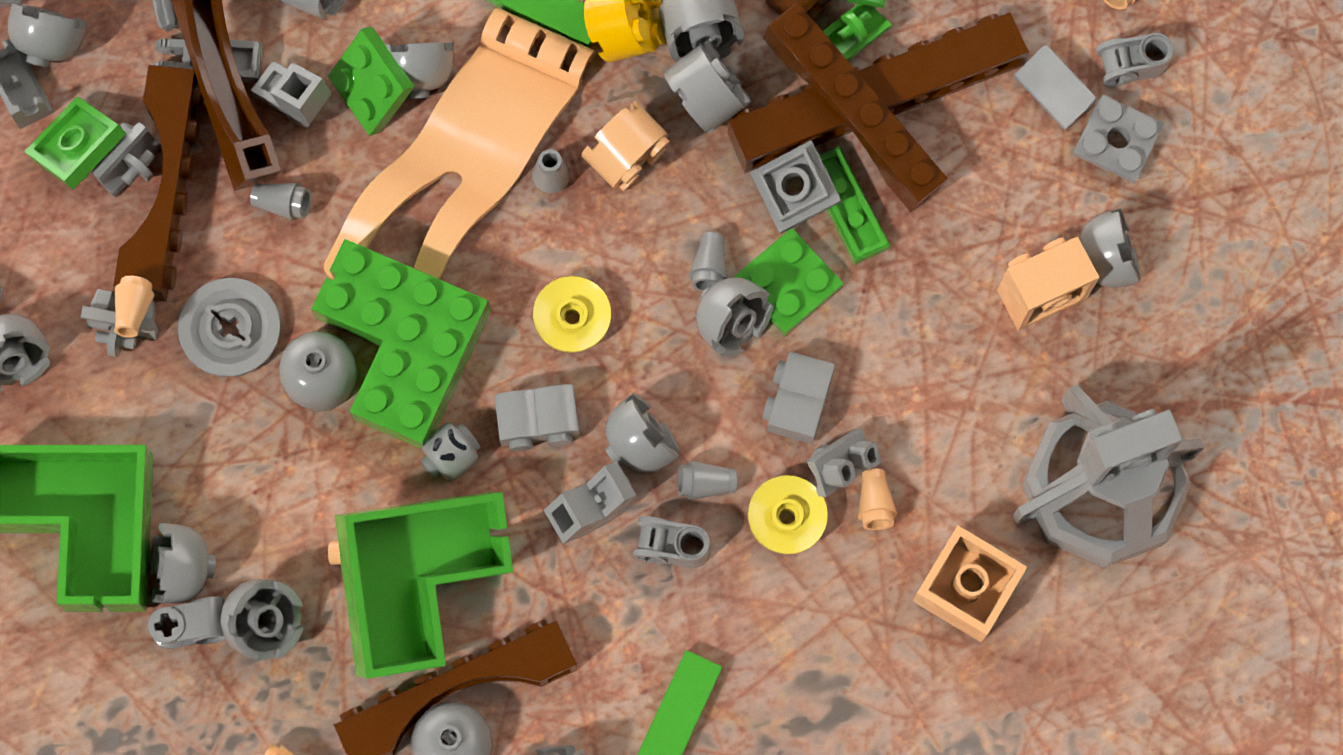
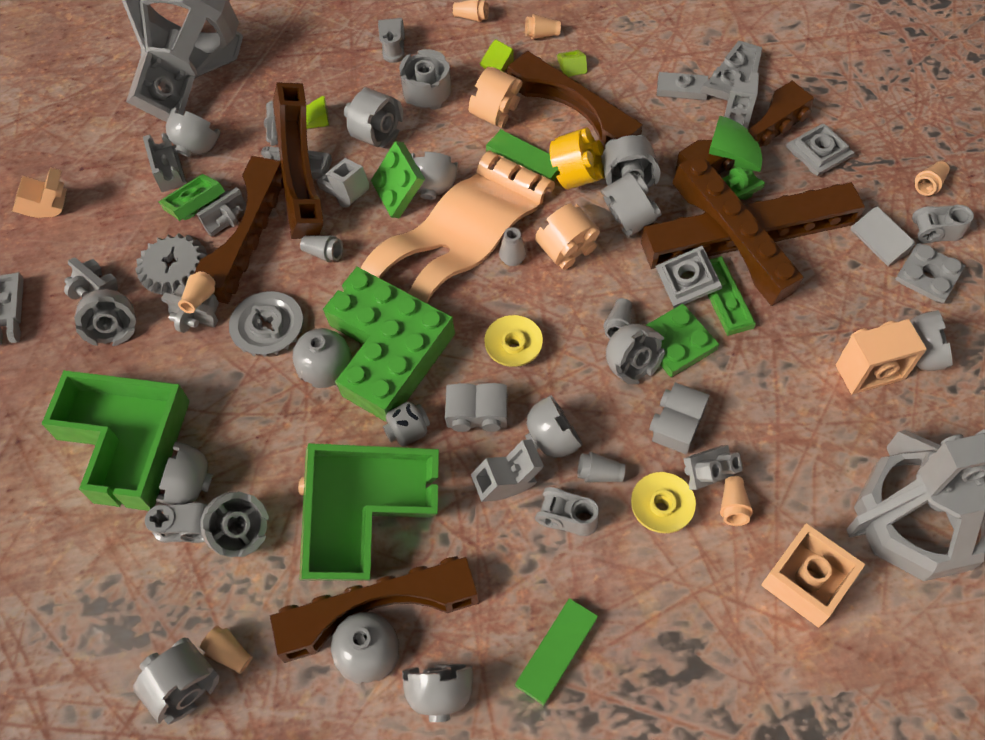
camera: 15 degrees right, 15 degrees down
none -> light grey gear [135,233,208,295]

